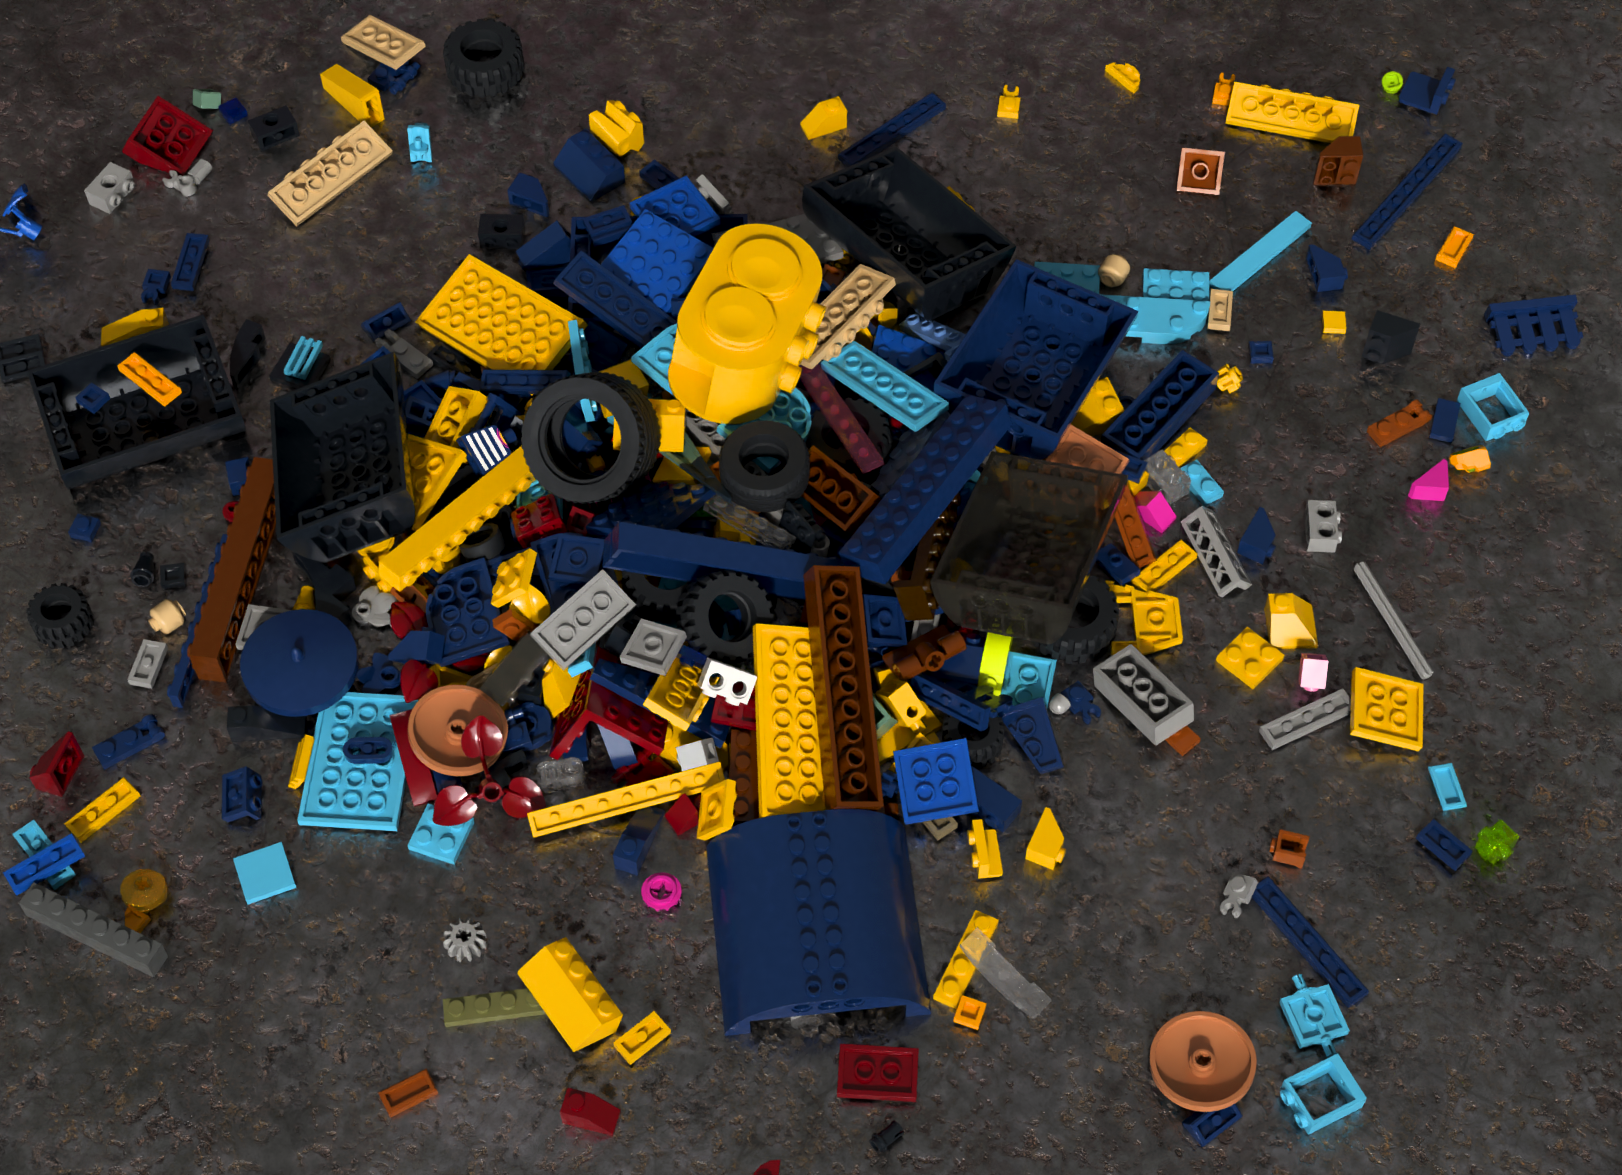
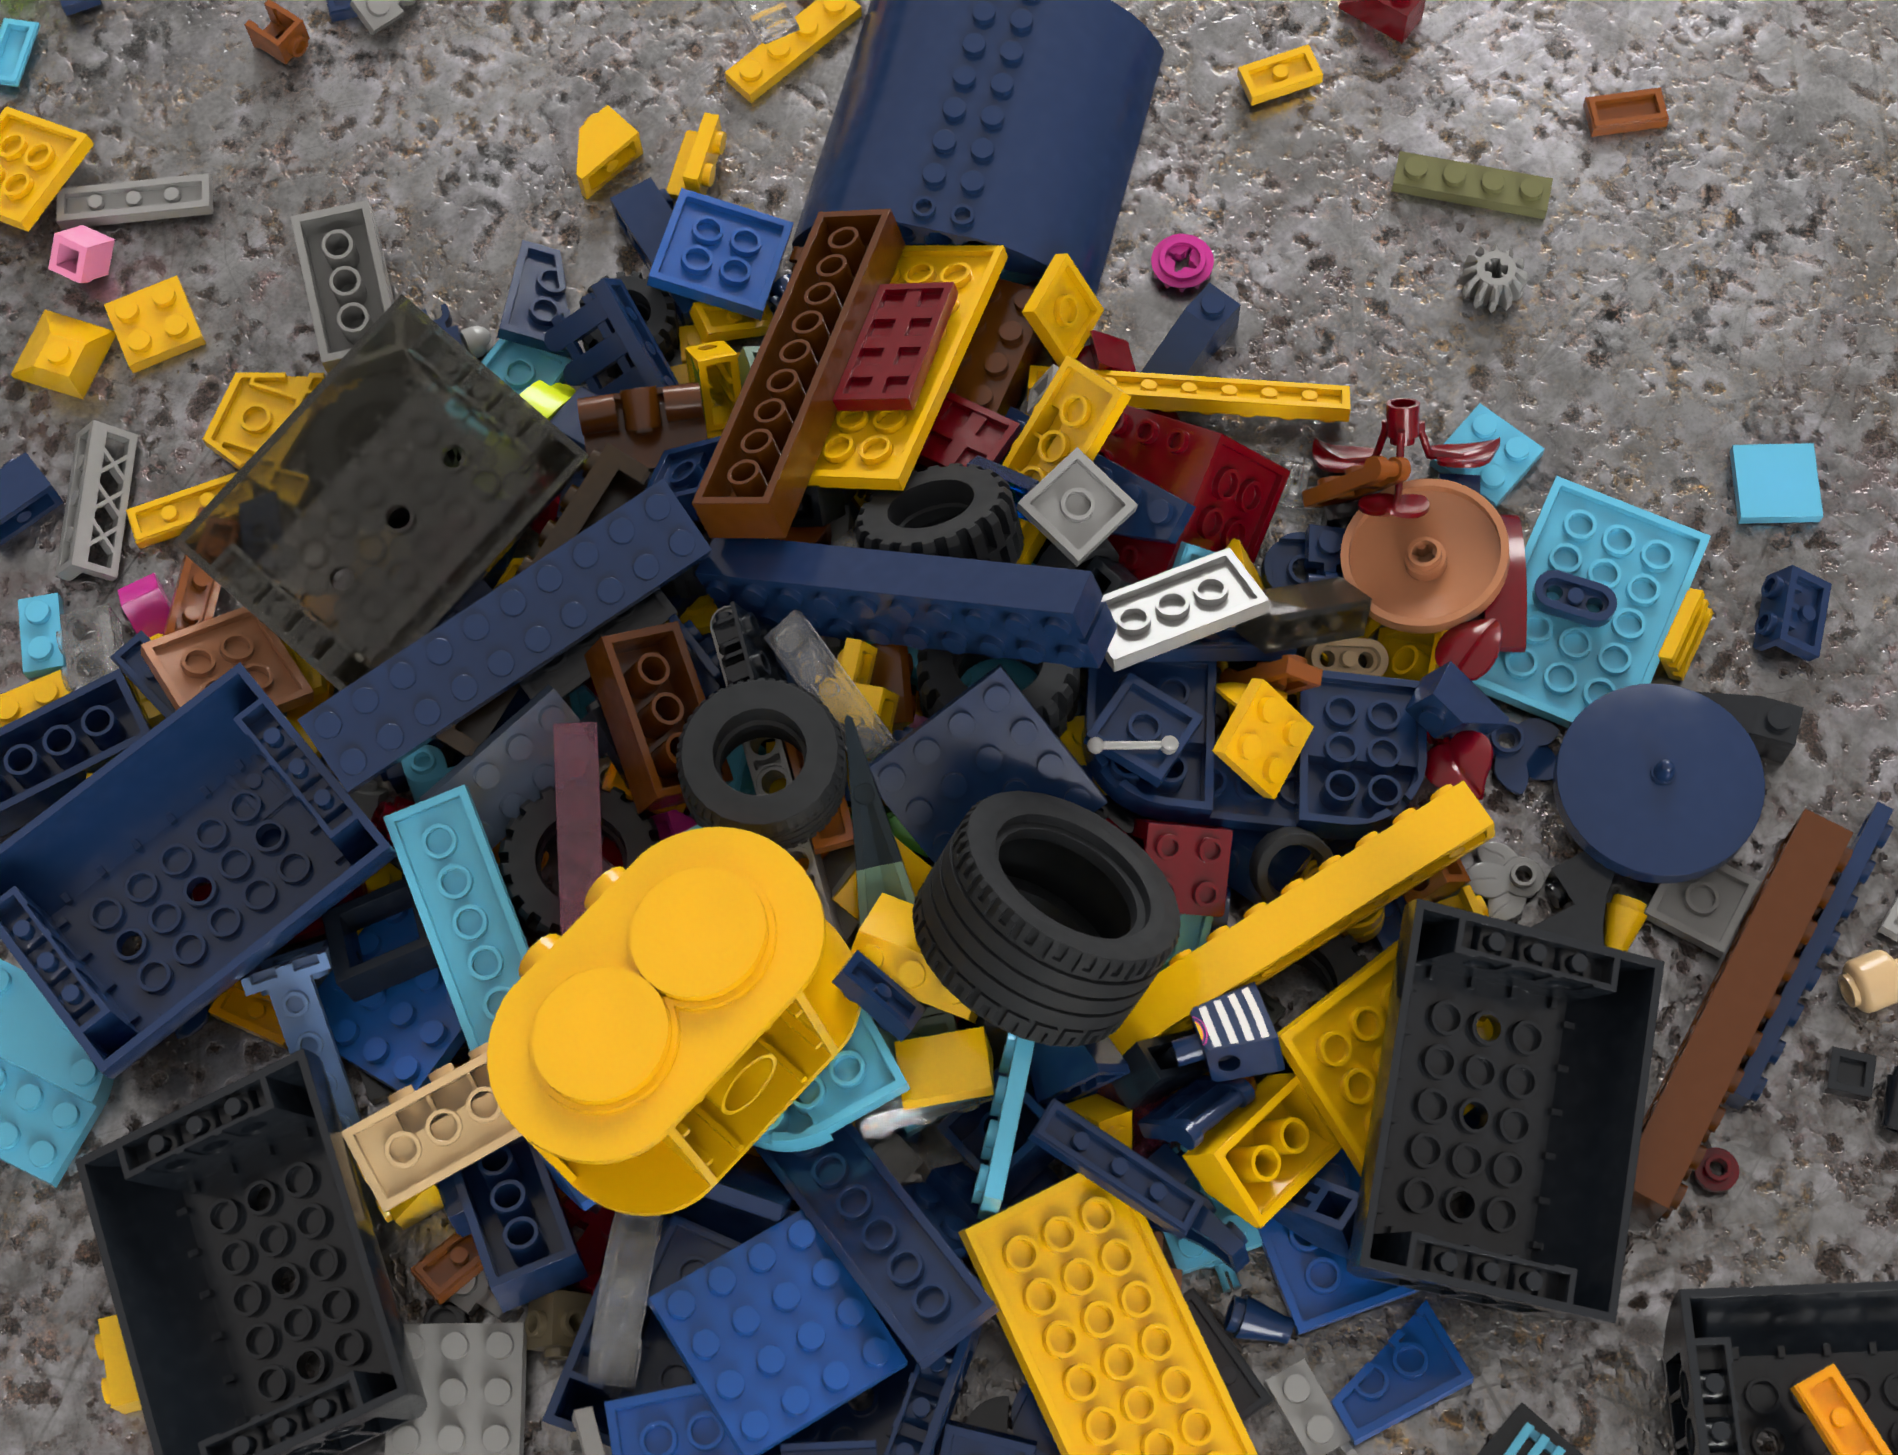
camera: 155 degrees left, 10 degrees up
dark blue window [225,457,250,497] -> none
yellow slope [517,937,623,1052] -> none
white brick [697,657,757,706] -> none
none -> dark red plate [832,282,959,411]
none -> dark blue plate [832,950,926,1041]
none -> light grey hinge [1087,735,1179,755]
none -> dark orange plate [1302,456,1411,508]

